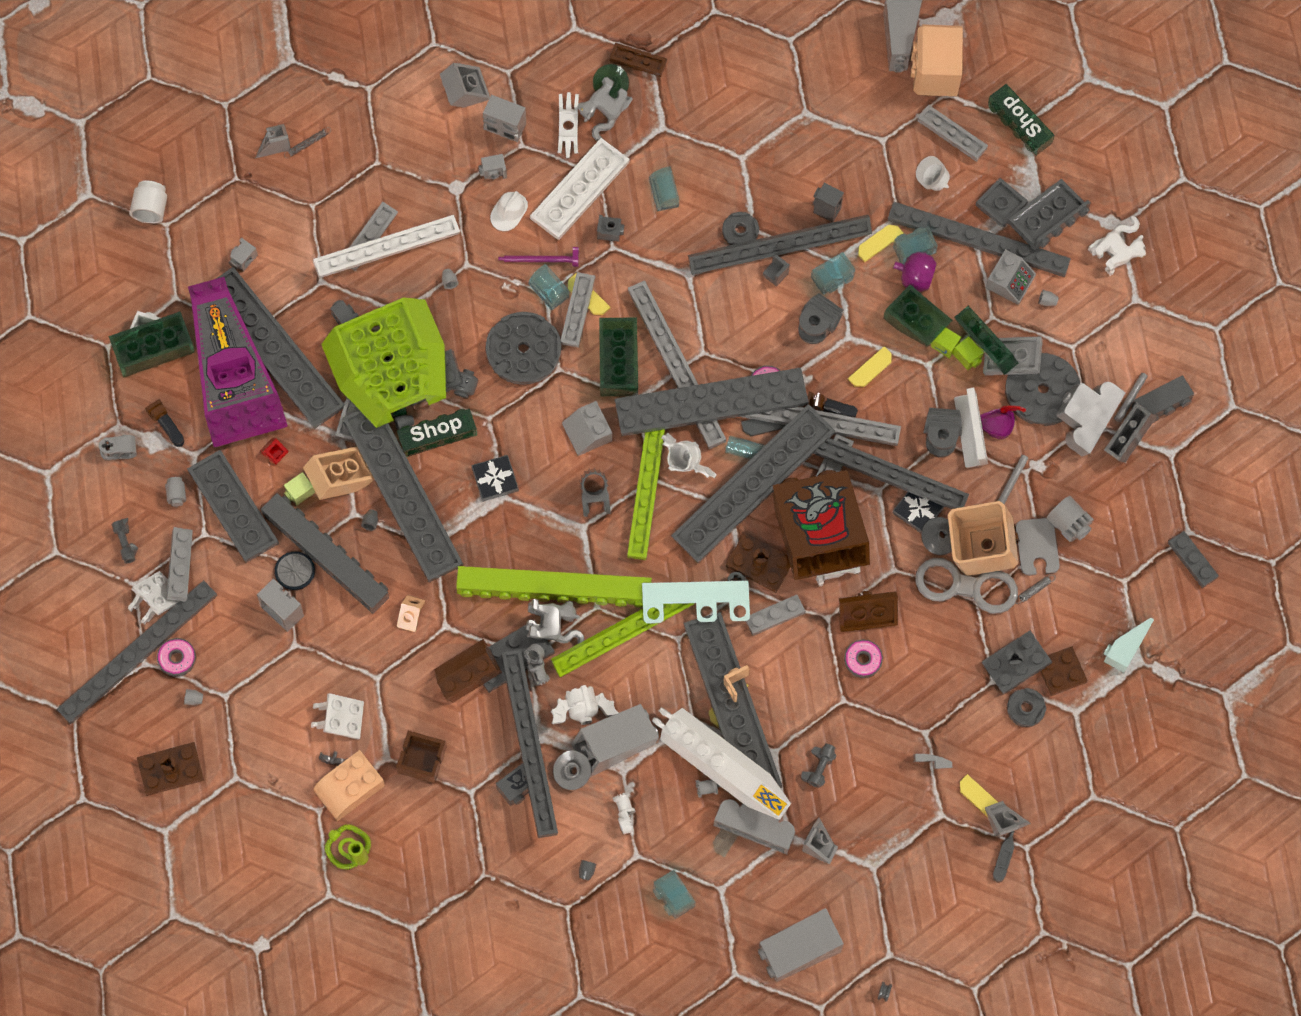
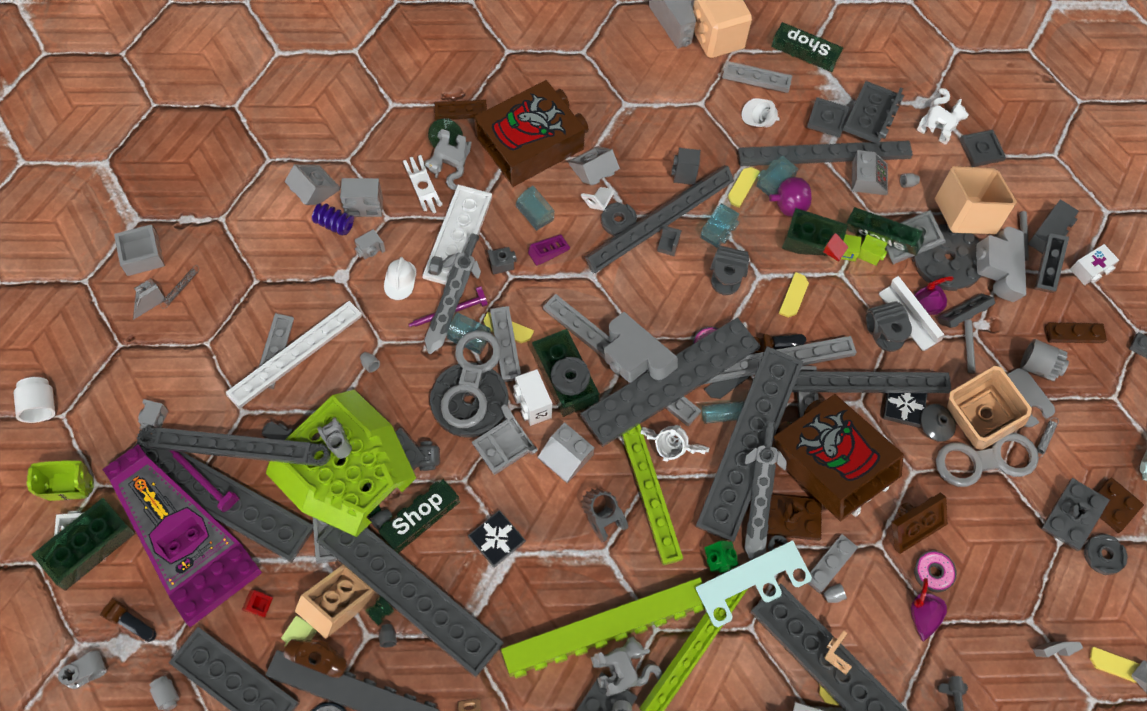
camera: 25 degrees left, 5 degrees down
none -> lime piece [27,461,94,501]
none -> light grey piece [114,224,165,276]
none -> dark grey plate [137,427,331,466]
none -> magenta piece [170,451,240,512]
none -> reddish brown piece [284,639,347,678]
none -> dark purple piece [312,203,354,236]
none -> light grey piece [317,417,352,458]
none -> clear green wheel [364,596,394,626]
none -> sword [425,233,481,354]
none -> dark grey tile [429,256,443,276]
none -> light grey bar [441,330,501,428]
none -> light grey piece [472,404,538,475]
none -> reddish brown brick [474,80,589,187]
none -> white brick [513,369,552,426]
none -> magenta slope [528,234,570,266]
none -> dark grey tile [551,357,590,396]
none -> light grey slope [568,146,620,185]
none -> white bracket [581,187,615,211]
none -> light grey brick [604,312,678,383]
none -> green brick [704,541,739,574]
none -> sword [745,421,787,561]
none -> slope [823,233,848,262]
none -> light grey hose [824,583,847,603]
none -> magenta piece [911,578,947,642]
none -> light nougat plate [934,166,1017,234]
none -> dark grey plate [938,293,995,328]
none -> dark grey tile [960,130,1006,167]
none -> reddish brown plate [1046,322,1107,344]
none -> white brick [1070,244,1119,286]

